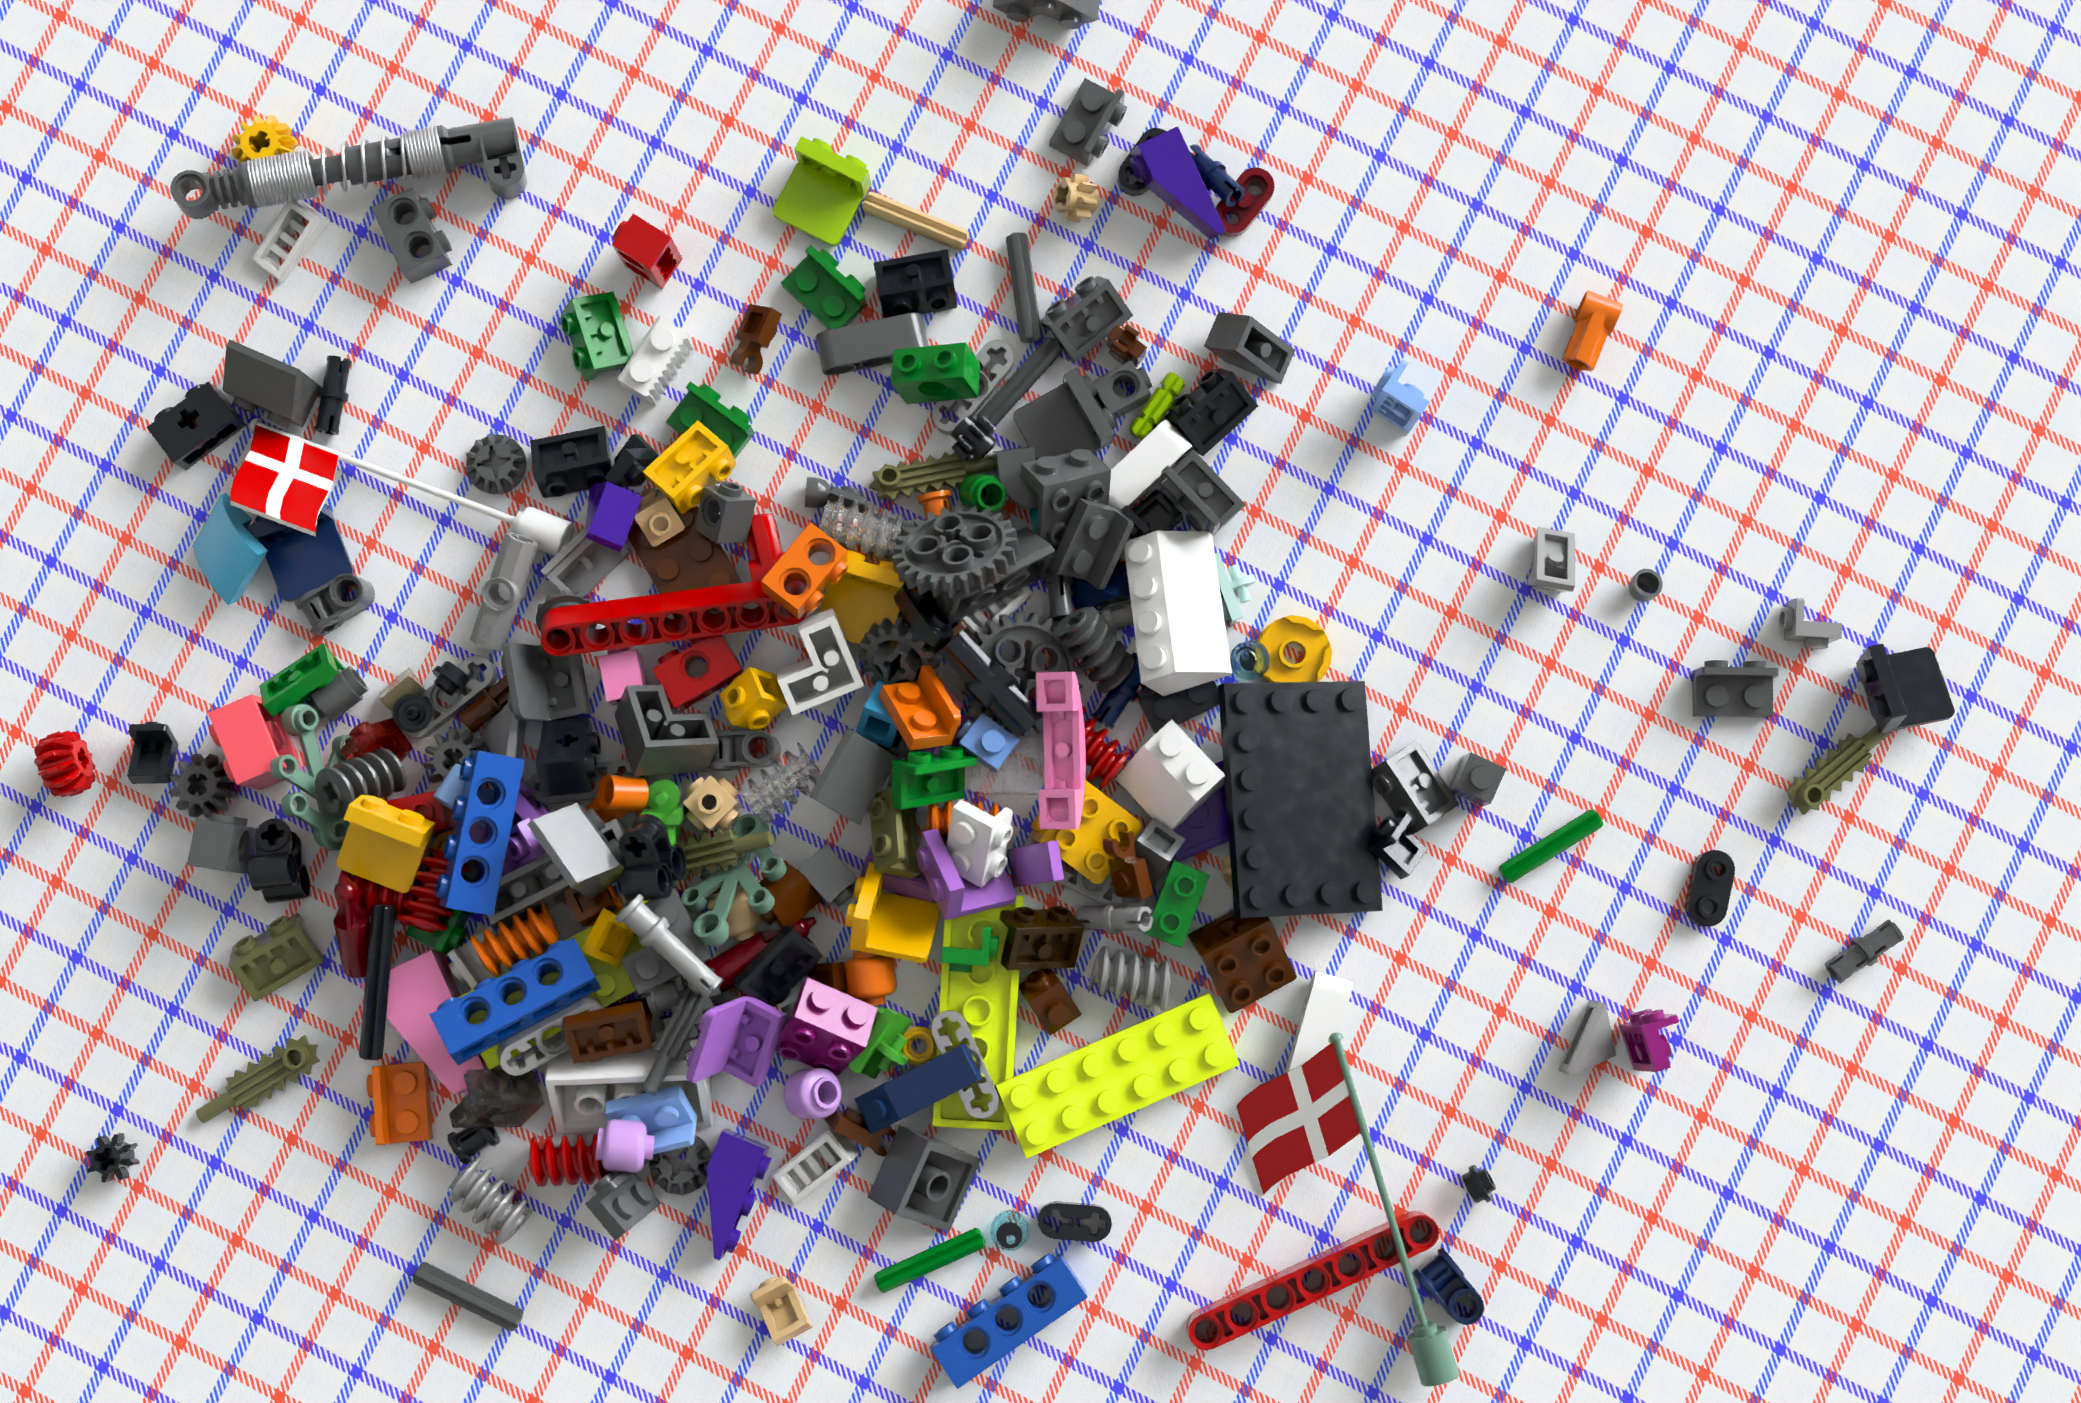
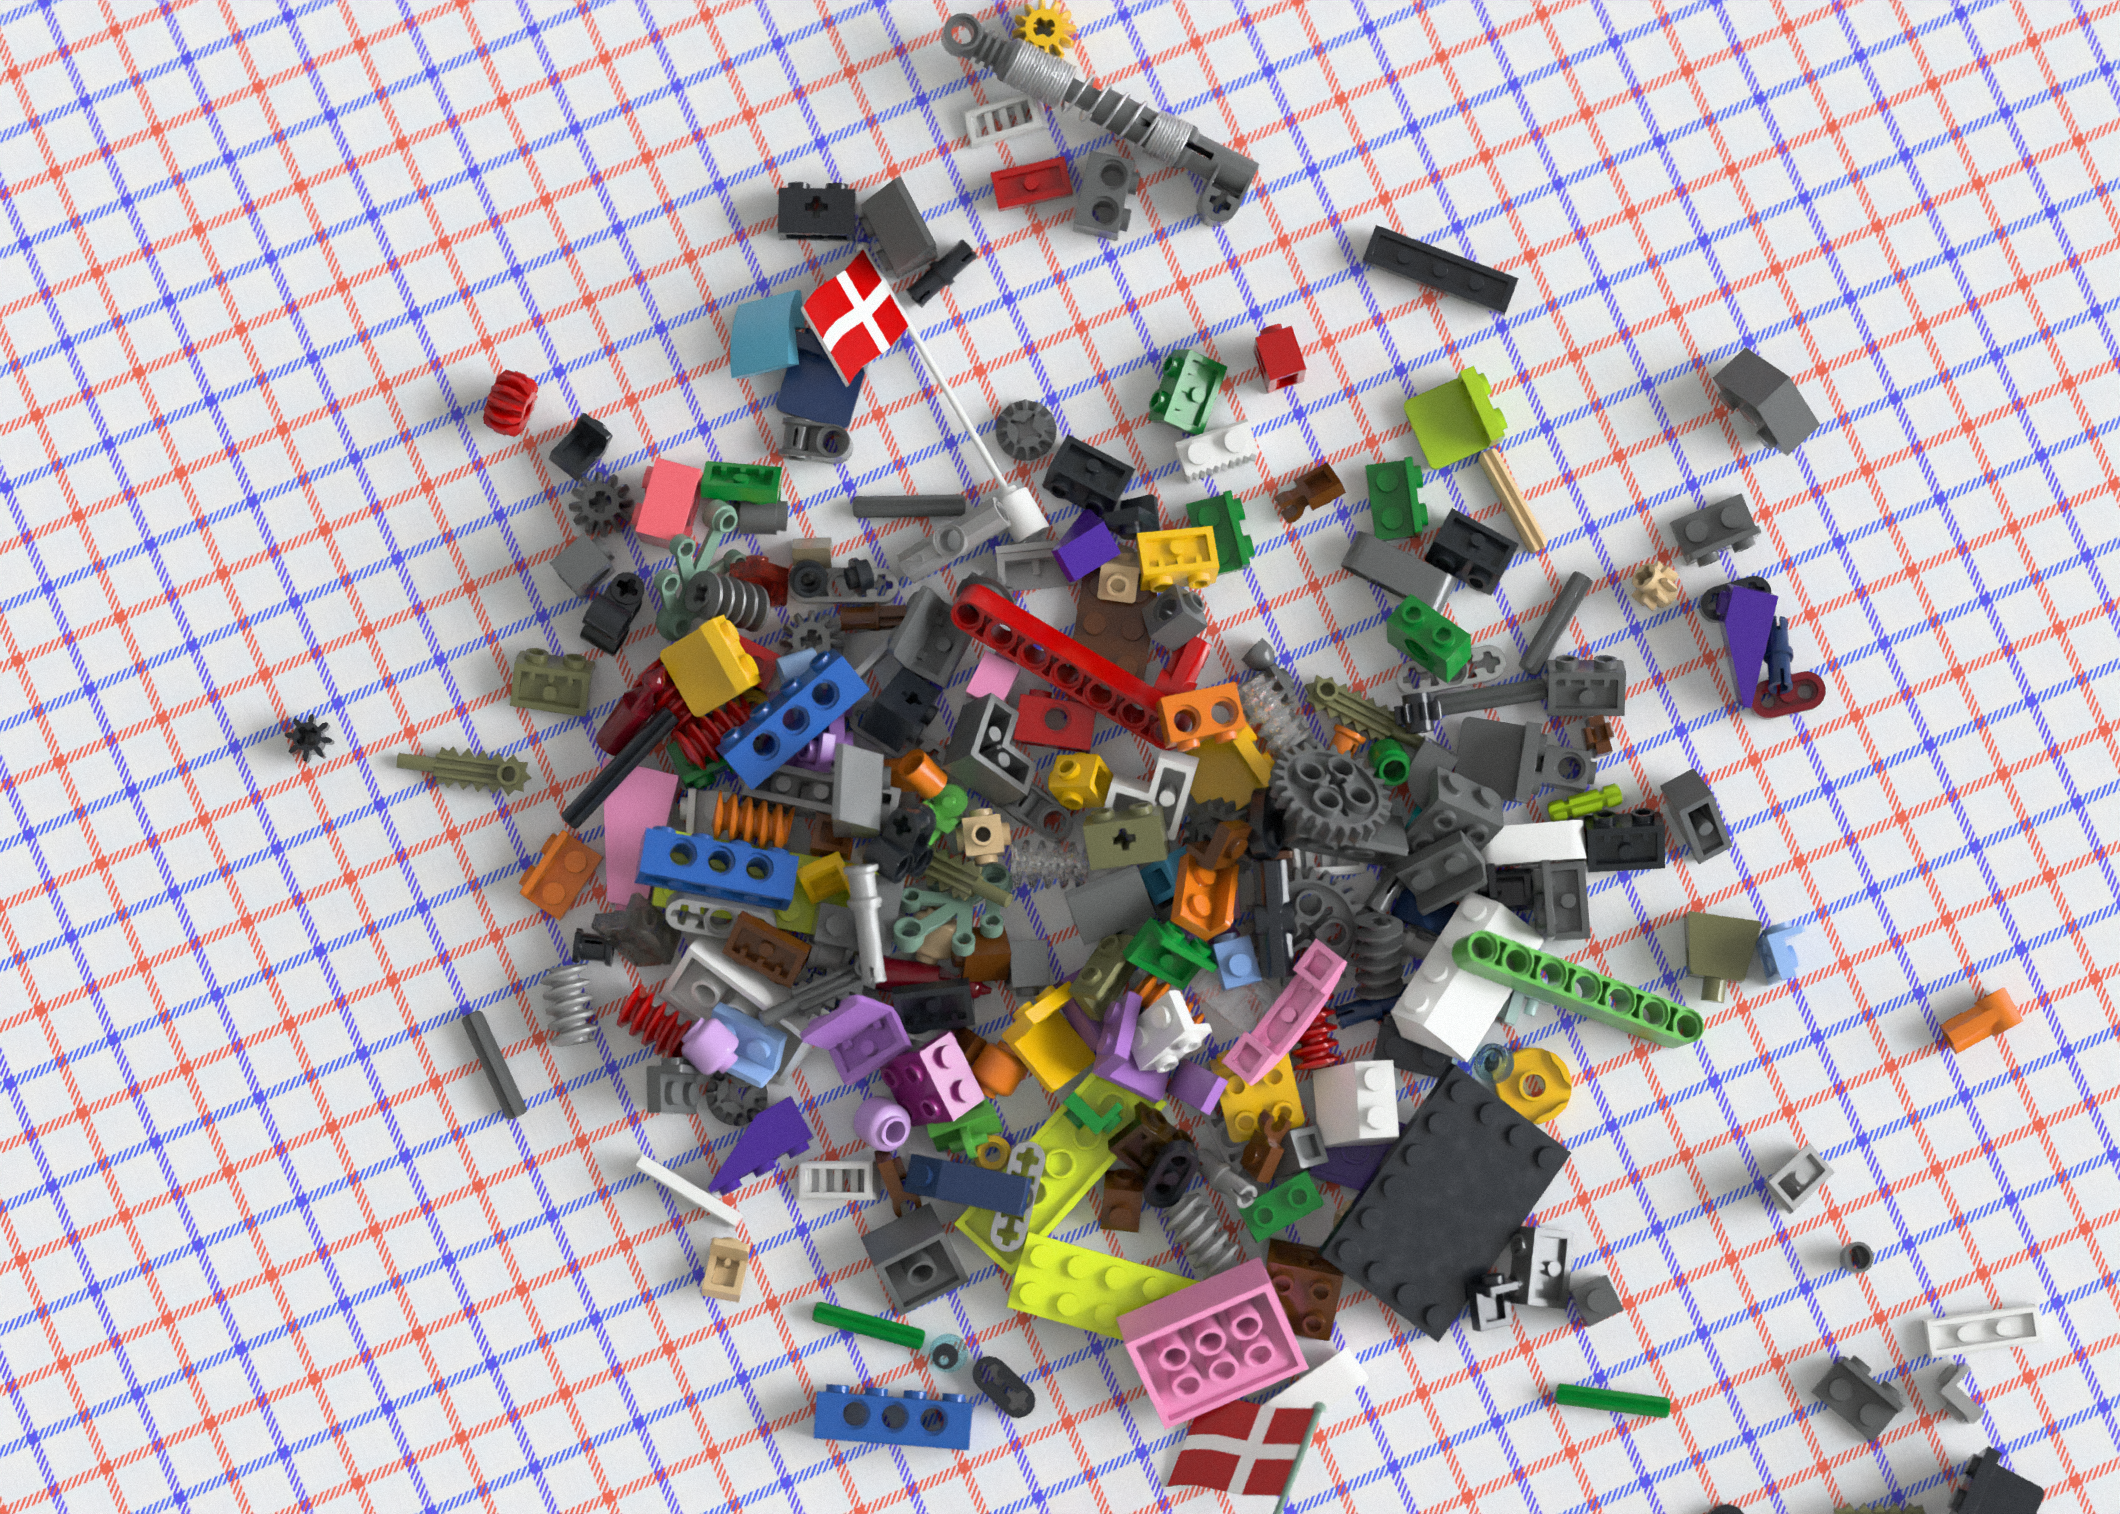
camera: 40 degrees right, 0 degrees up
none -> white tile [635,1154,744,1227]
none -> dark grey axle [853,494,966,518]
none -> red plate [990,156,1073,212]
none -> olive brick [1083,802,1170,871]
none -> bright pink slope [1116,1256,1309,1430]
none -> black plate [1143,1140,1199,1208]
none -> reddish brown bracket [1185,819,1252,871]
none -> black plate [1362,225,1519,316]
none -> bright green beam [1452,930,1704,1049]
none -> olive torso [1684,911,1762,1003]
none -> white tile [1922,1304,2045,1359]

